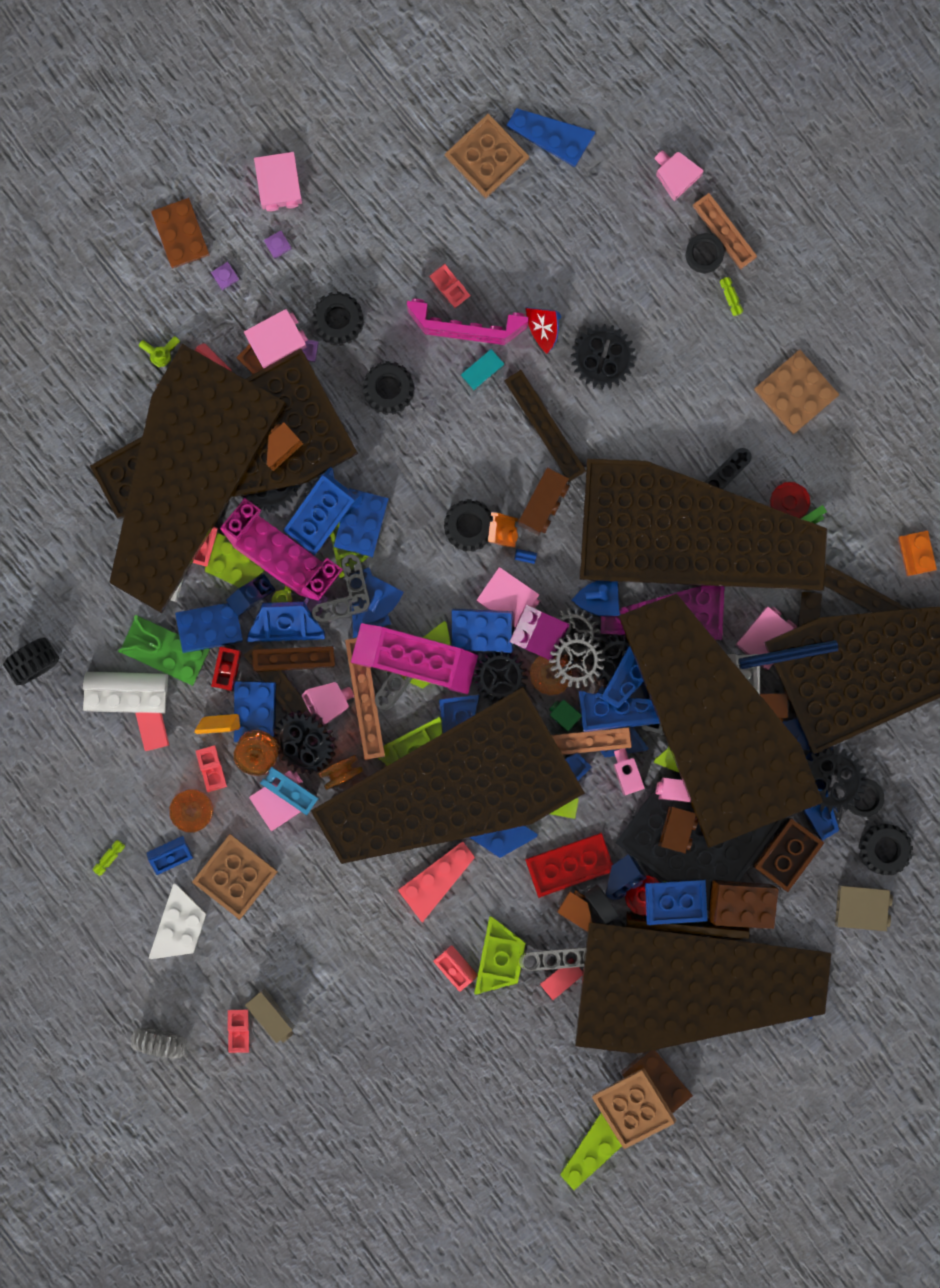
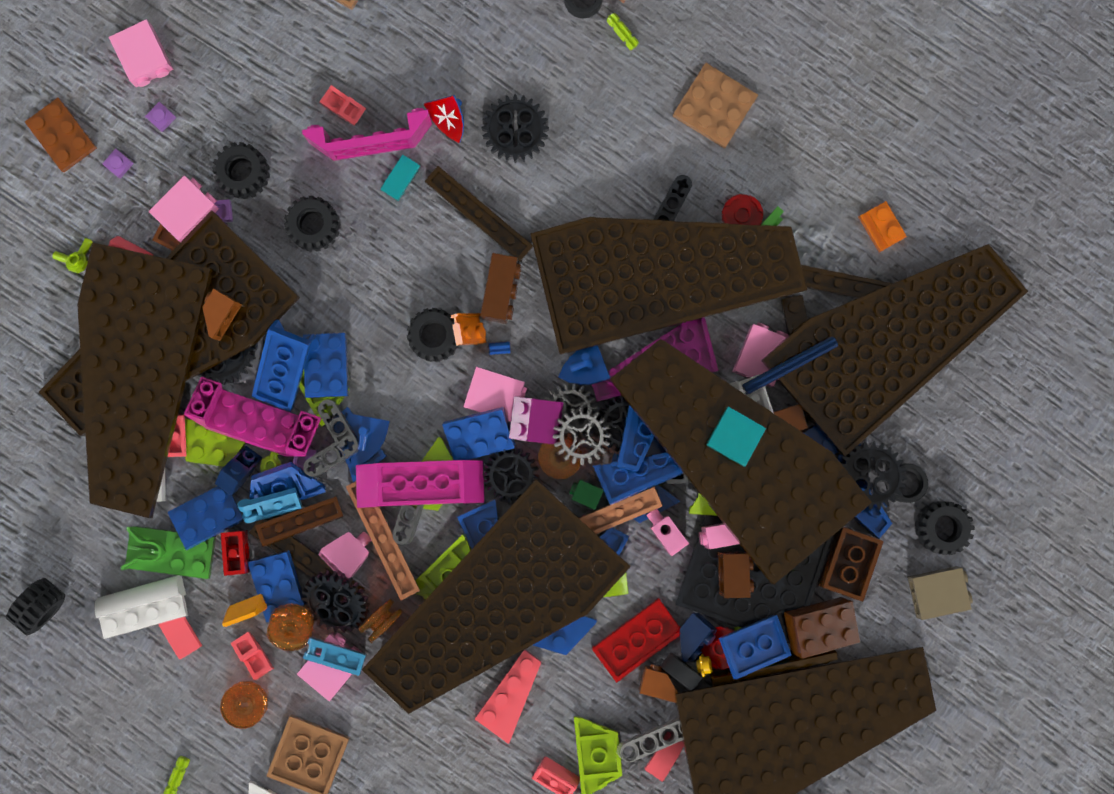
camera: 25 degrees left, 0 degrees up
blue slope [147,836,193,875] -> none
none -> dark azure plate [237,488,302,523]
none -> yellow plate [696,654,712,677]
none -> teal tile [706,407,766,467]

